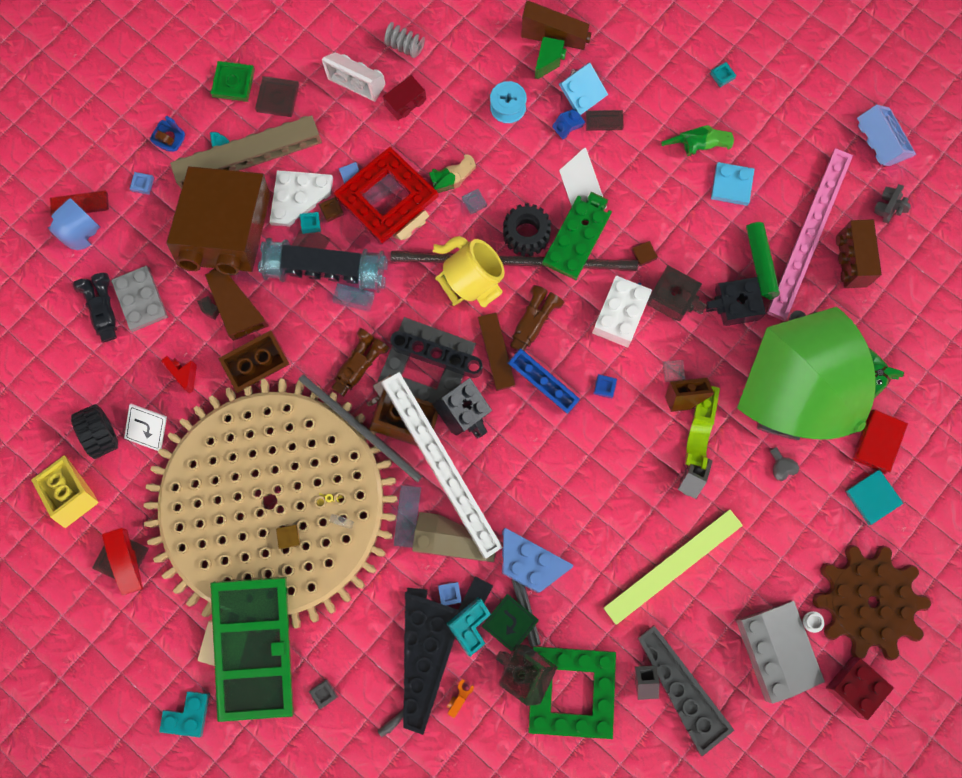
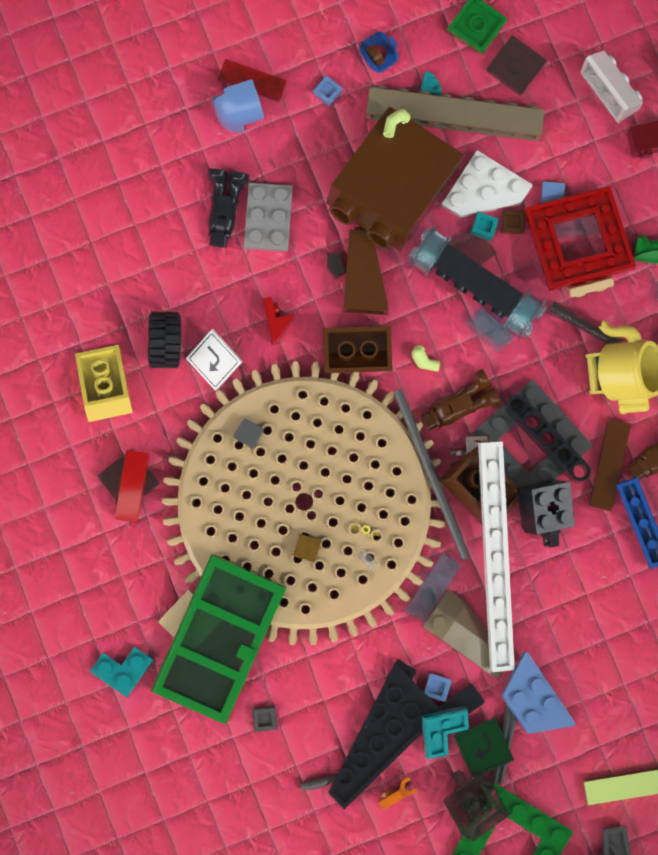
camera: 25 degrees right, 5 degrees up
none -> dark grey tile [233,418,264,449]
none -> yellowish green arm [383,109,410,138]
none -> yellowish green arm [412,345,440,372]

